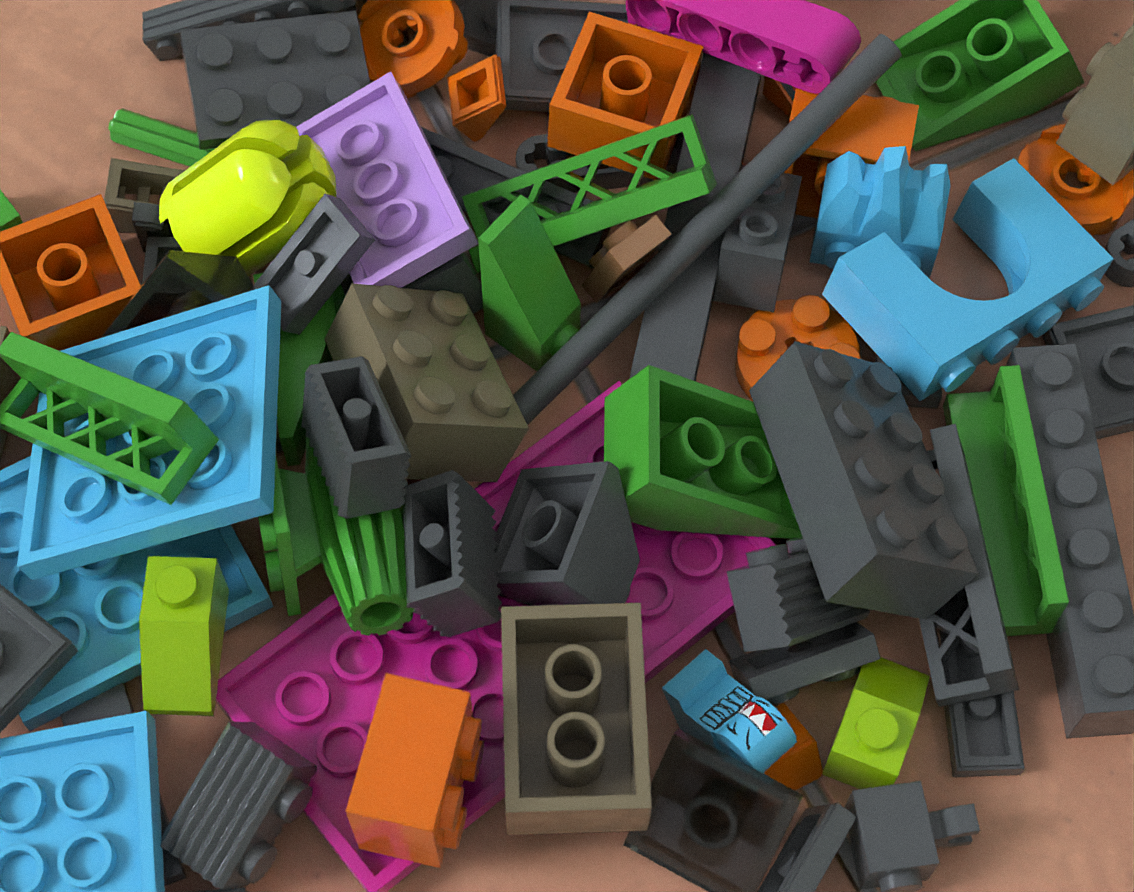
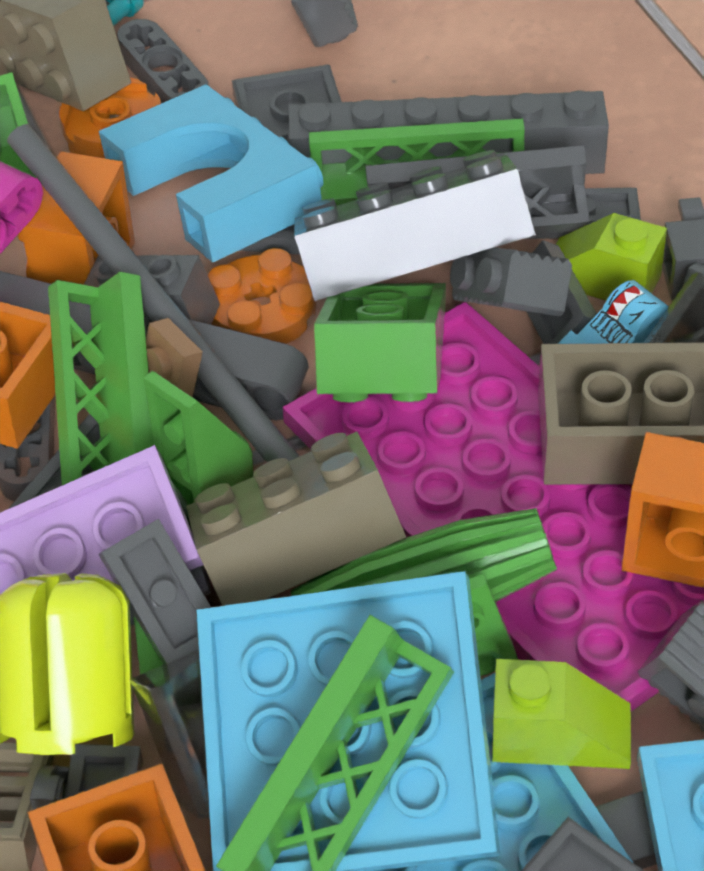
camera: 85 degrees left, 15 degrees down
dark grey brick [302,356,411,519] -> none
dark grey brick [403,470,502,637] -> none
dark grey slope [493,461,640,606] -> none
medium azure plate [809,146,950,278] -> none

